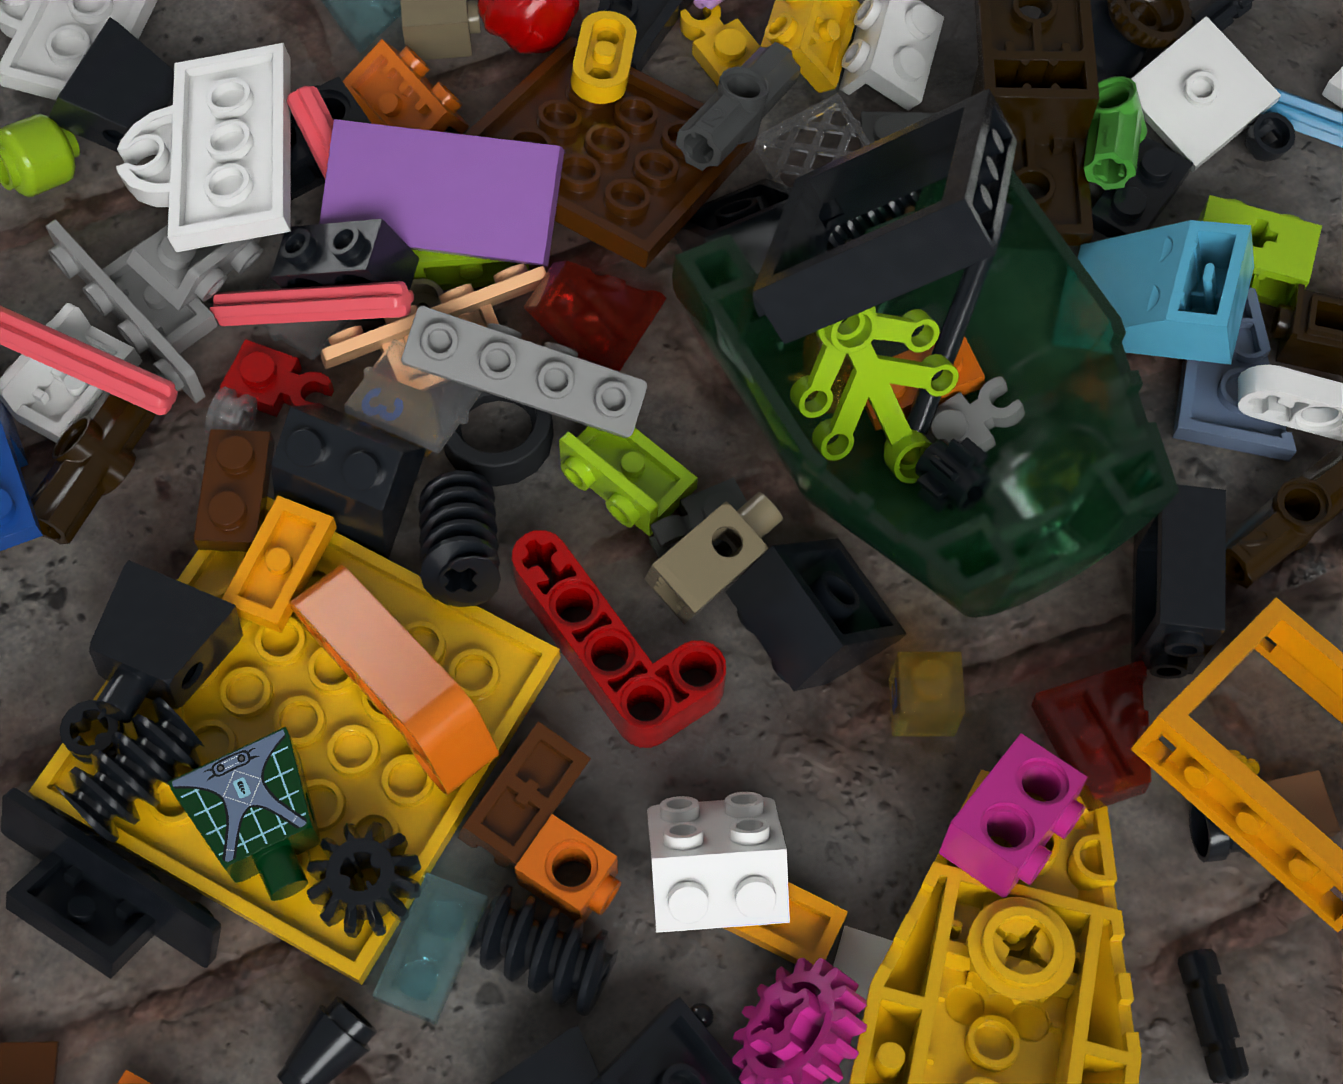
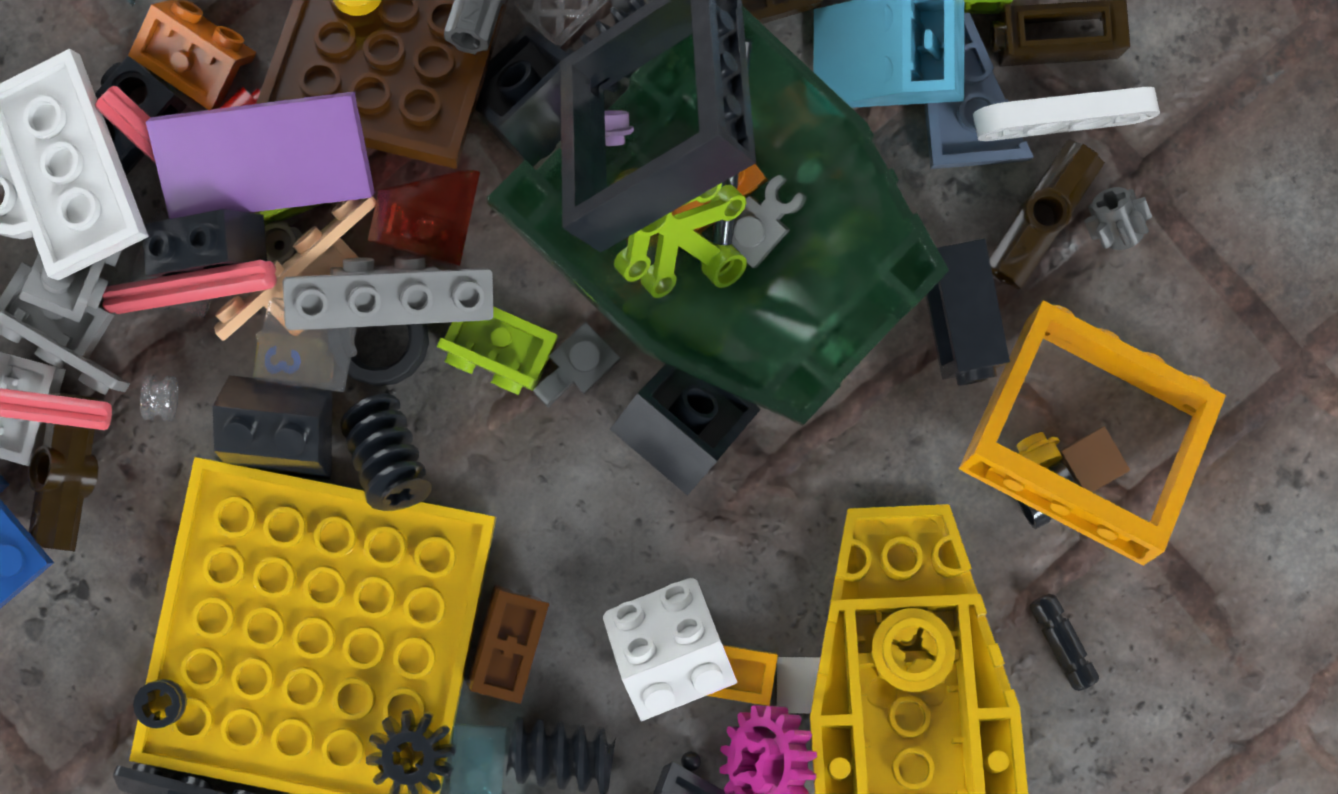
camera: 20 degrees left, 20 degrees up
black piece [54,696,204,843] -> none
black torso [89,560,243,723] -> none
torso [168,727,321,901] -> none
reddish brown plate [193,429,275,552] -> none
red plate [220,339,334,417] -> none
light orange plate [222,496,337,633] -> none
orange beam [289,564,499,795] -> none
red beam [512,530,726,748] -> none
orange brick [514,814,622,923] -> none
dark tan torso [644,492,783,625] -> none
clear yellow brick [889,652,965,736] -> none
black gear [915,437,991,513] -> none
dark pink brick [939,733,1088,898] -> none
clear red wing [1031,660,1152,812] -> none

